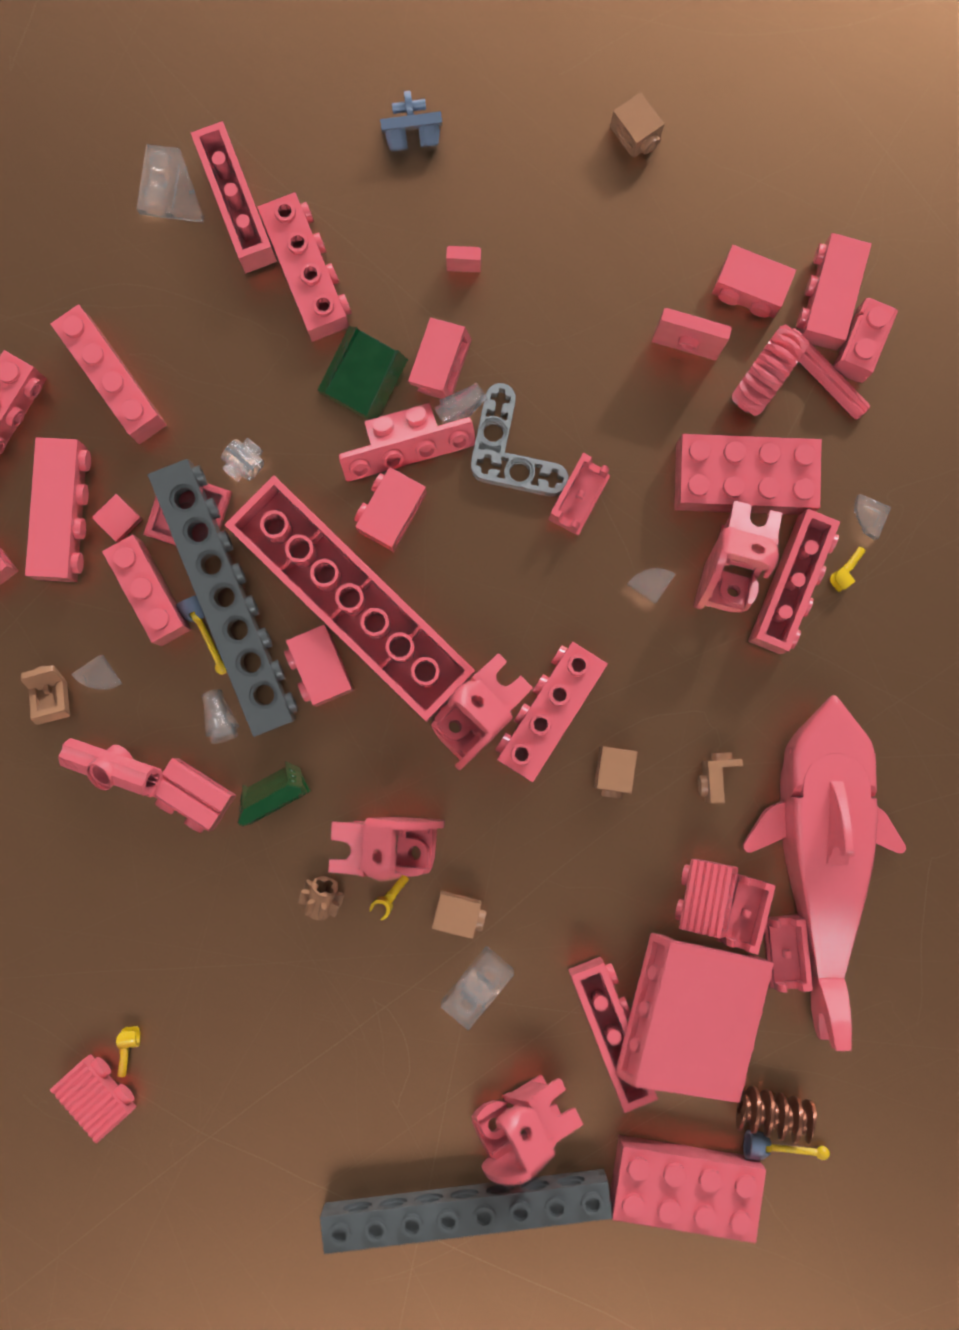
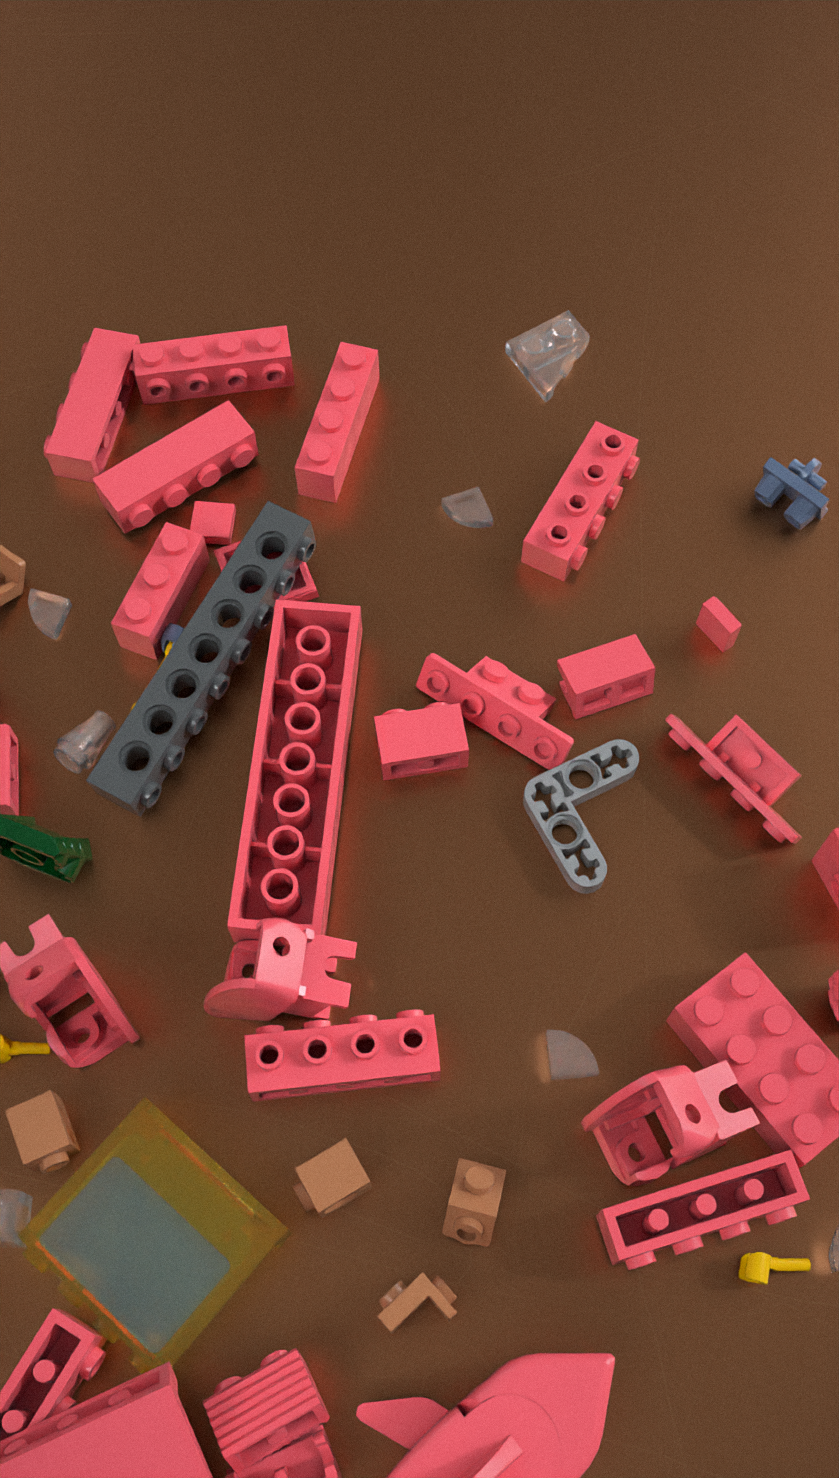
camera: 55 degrees right, 20 degrees down
coral brick [191,121,277,273] -> none
clear gear [221,438,264,482] -> none
coral brick [284,624,355,707] -> none
dark green slope [317,326,408,420] -> none
clear cone [435,382,488,424] -> none
coral hinge [548,453,611,536] -> none
none -> panel [17,1097,292,1374]
none -> clear tile [441,487,493,528]
none -> nougat bracket [442,1158,506,1247]
none -> coral bracket [665,714,802,844]

